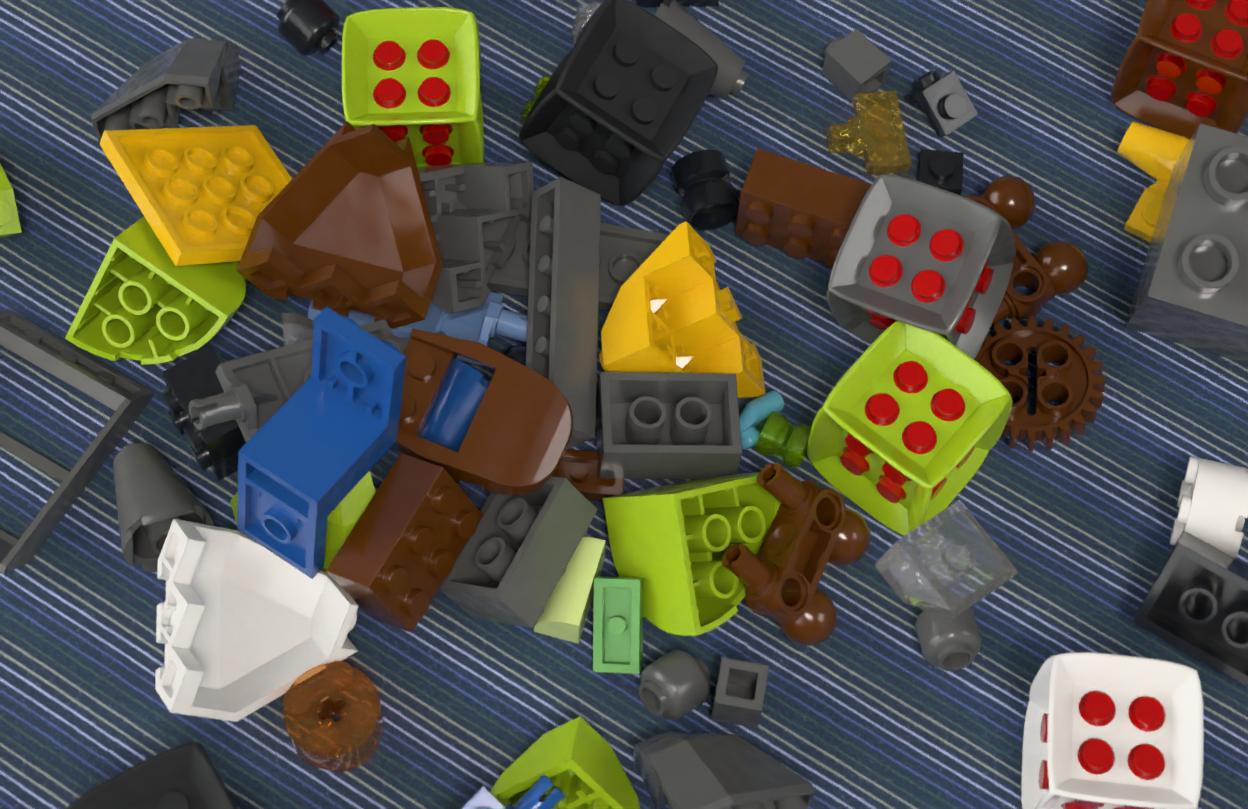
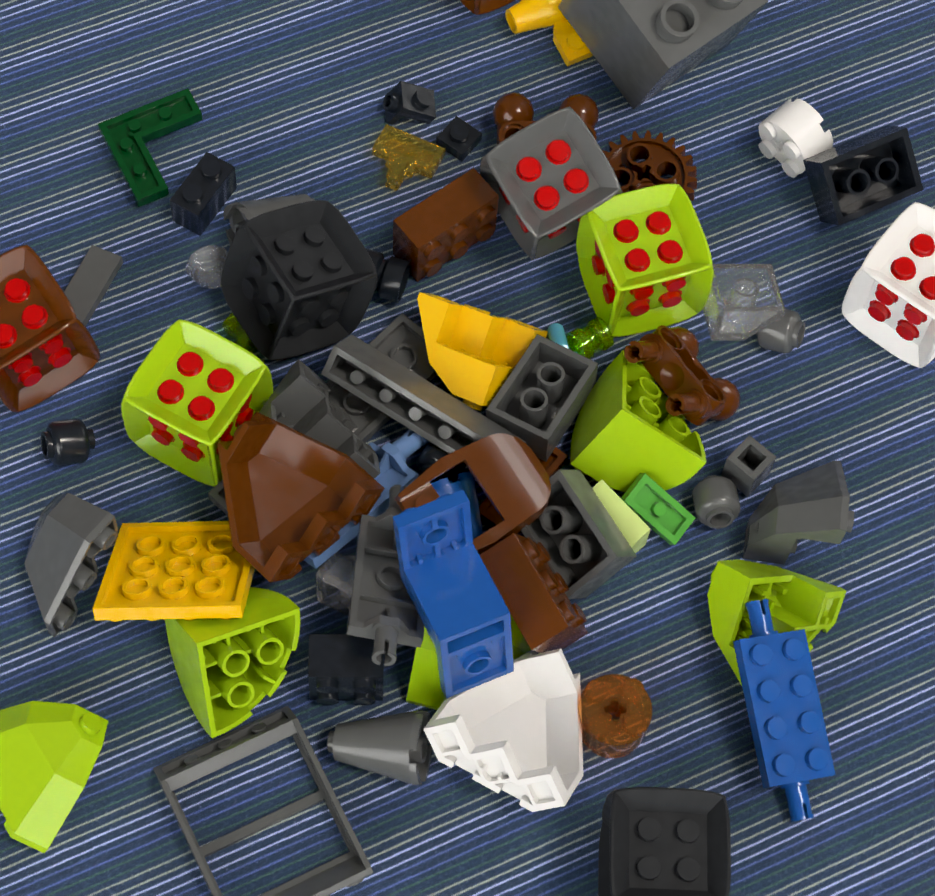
camera: 60 degrees left, 0 degrees up
dark grey brick [822,28,891,107] -> none

